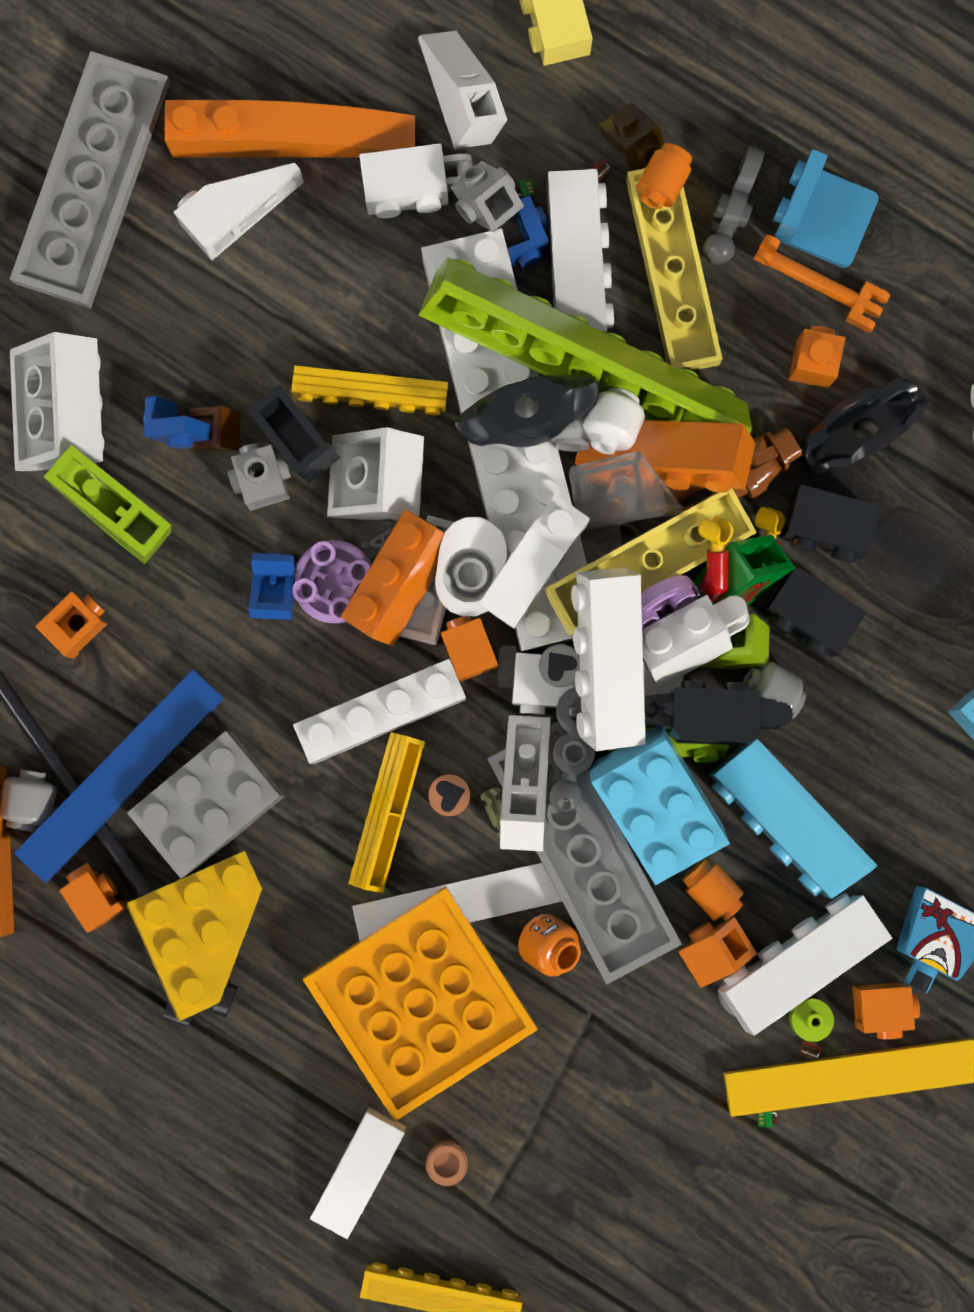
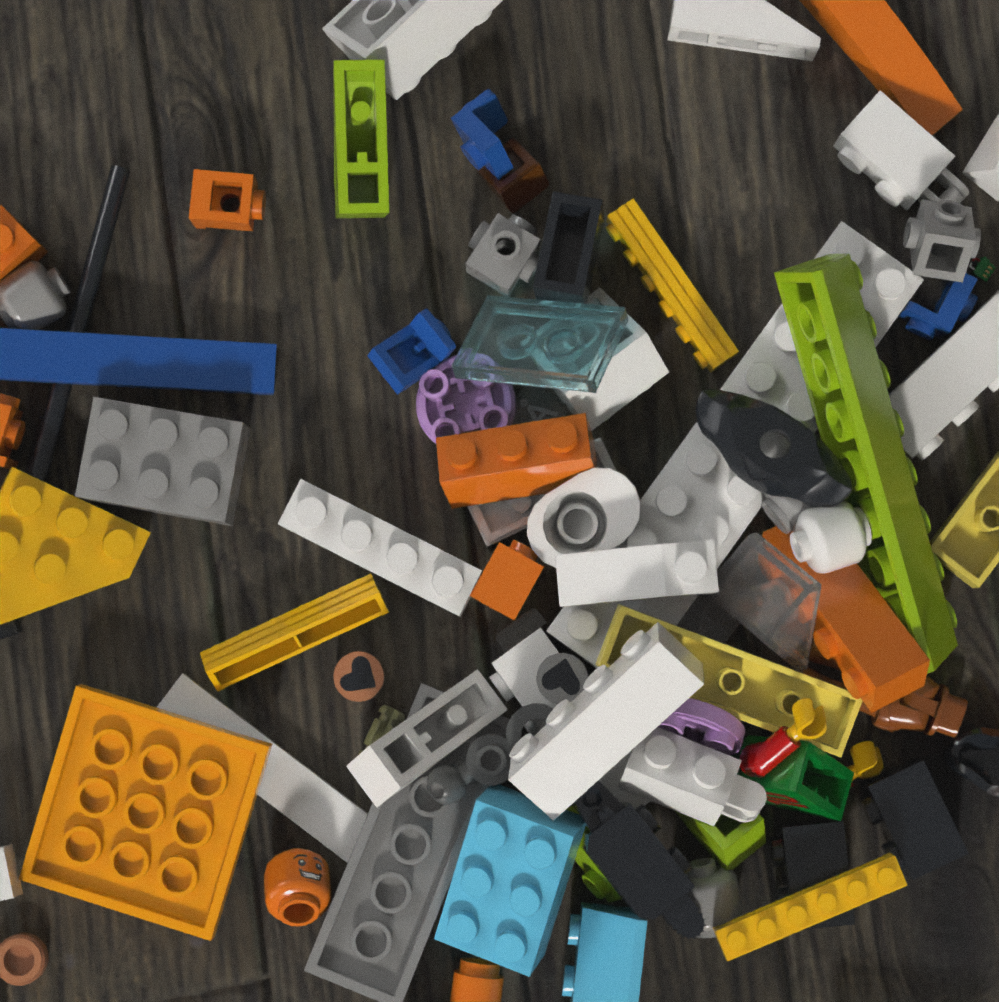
camera: 55 degrees right, 0 degrees up
none -> clear light blue tile [451,295,629,393]
none -> yellow piece [712,852,908,961]

